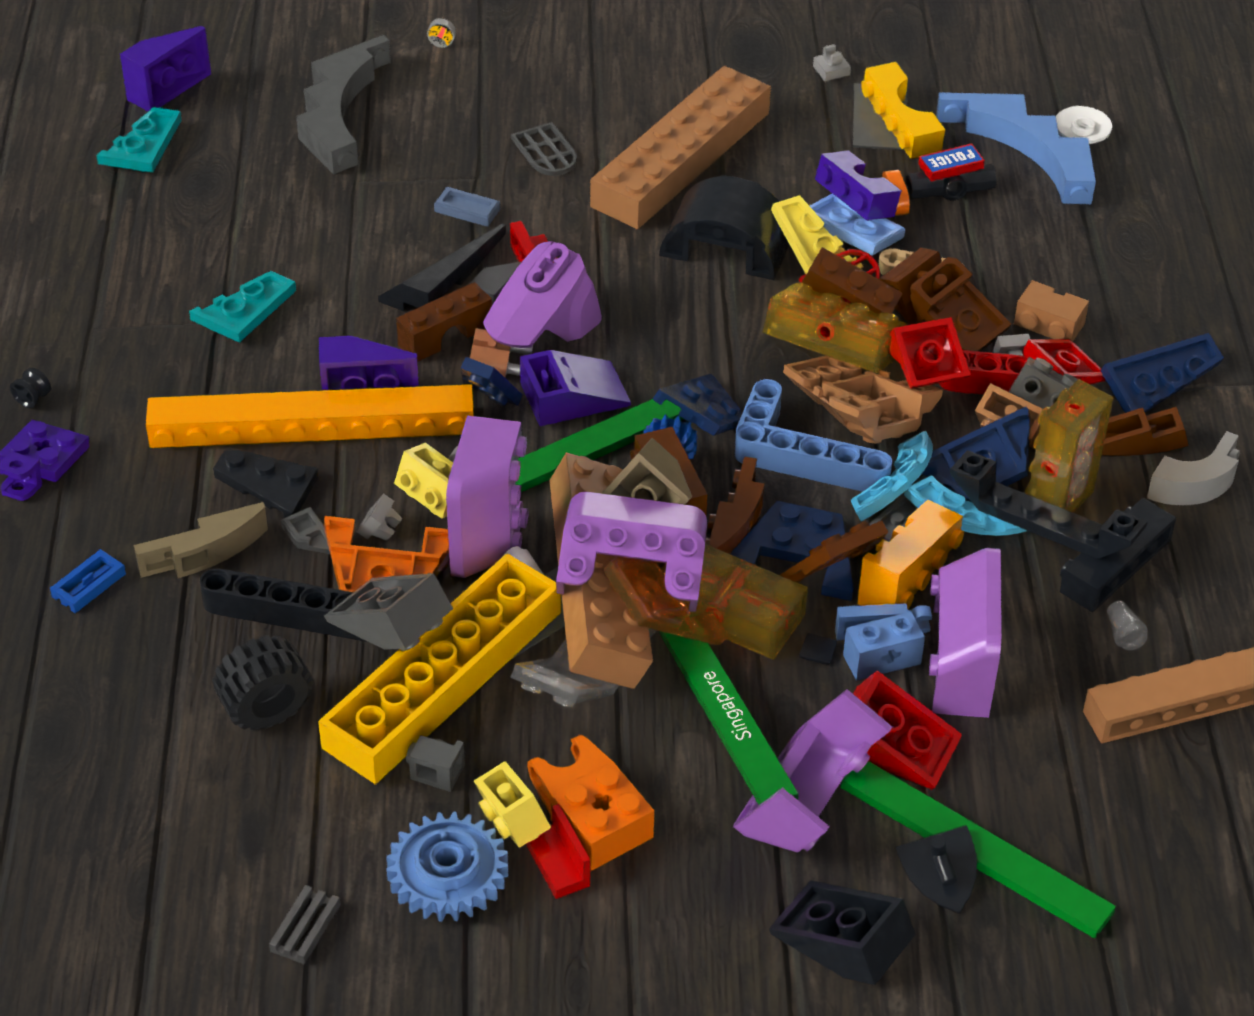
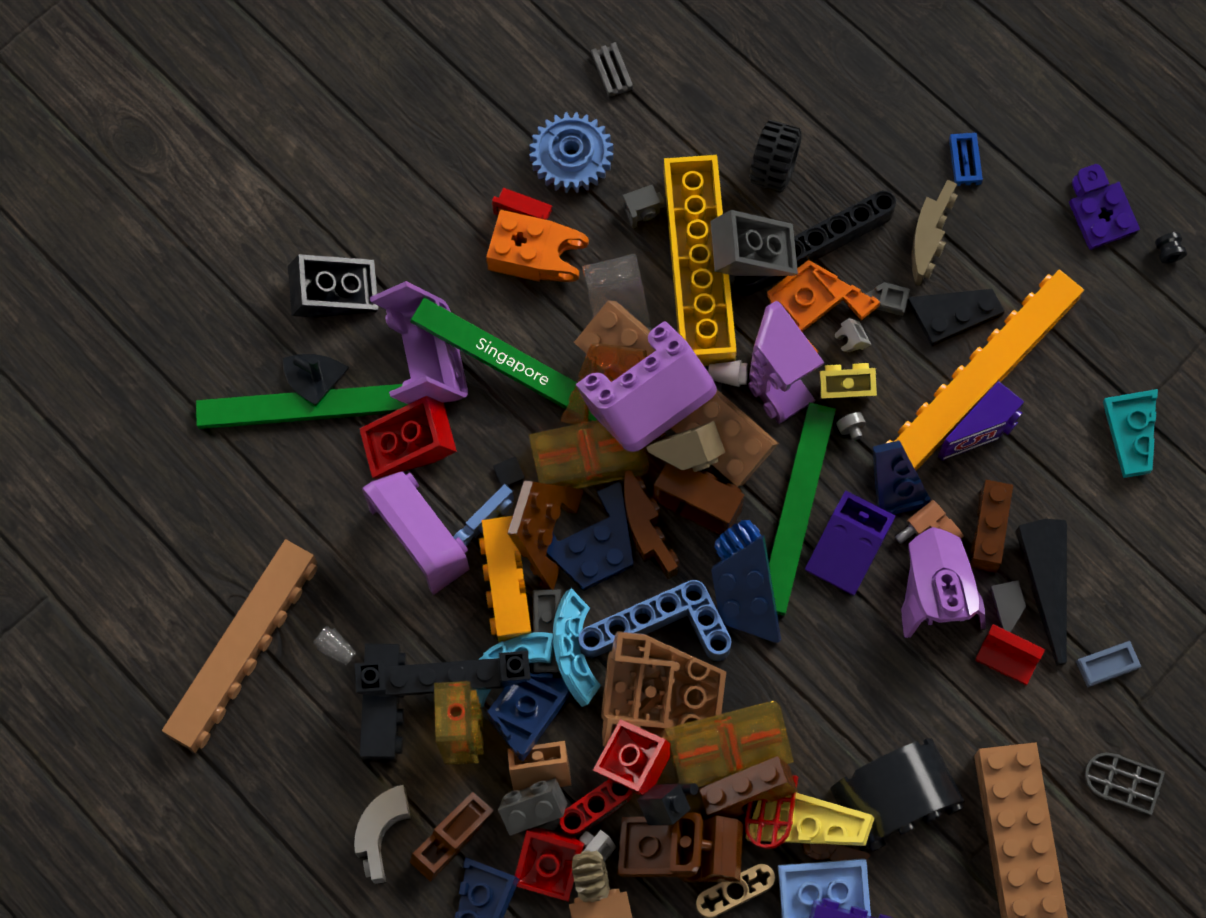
camera: 140 degrees right, 25 degrees up
light yellow brick [474,761,551,848] -> none
medium blue brick [843,612,925,681] -> none
none -> dark tan gear [572,850,610,902]
none -> black brick [637,783,698,825]

